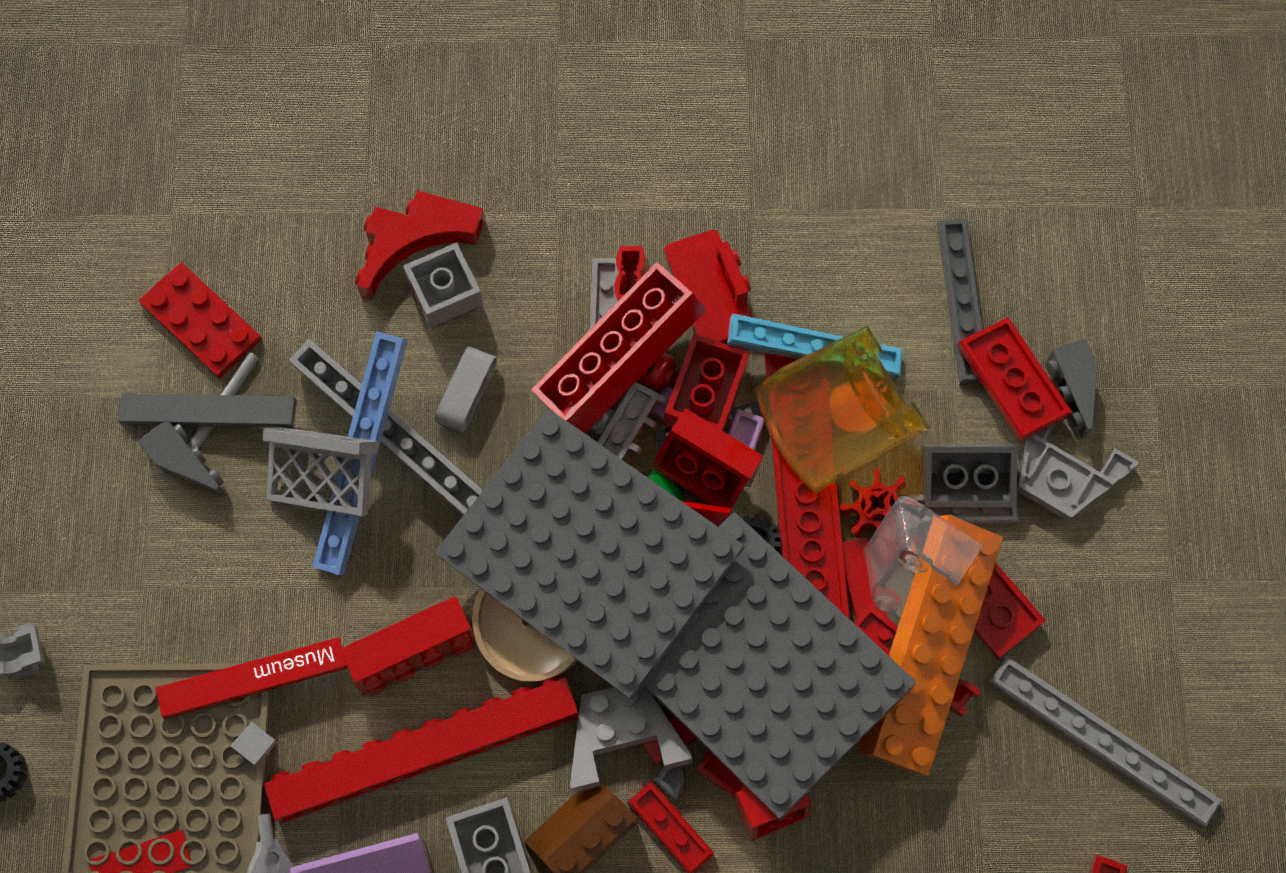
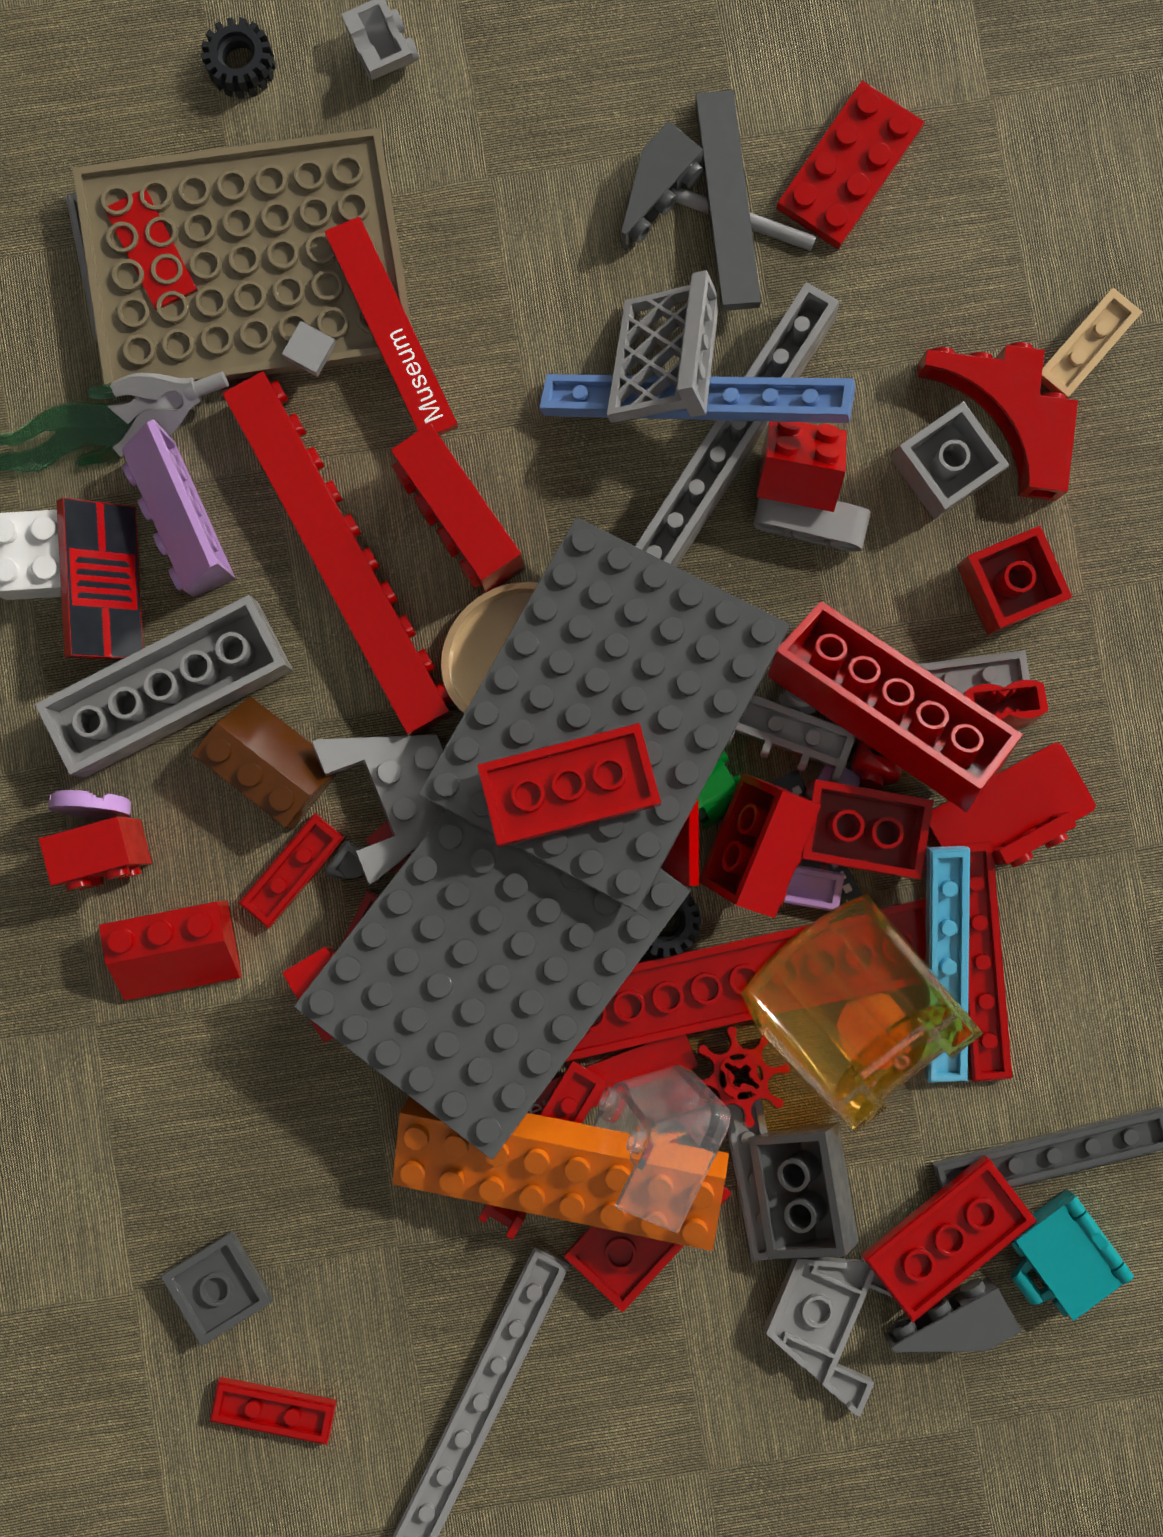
camera: 80 degrees right, 15 degrees up
none -> red plate [477,723,661,848]
none -> red brick [756,421,847,512]
none -> red tile [950,841,1012,1082]
none -> red brick [956,525,1073,635]
none -> teal piece [1010,1189,1134,1321]
none -> tan plate [1041,288,1142,399]

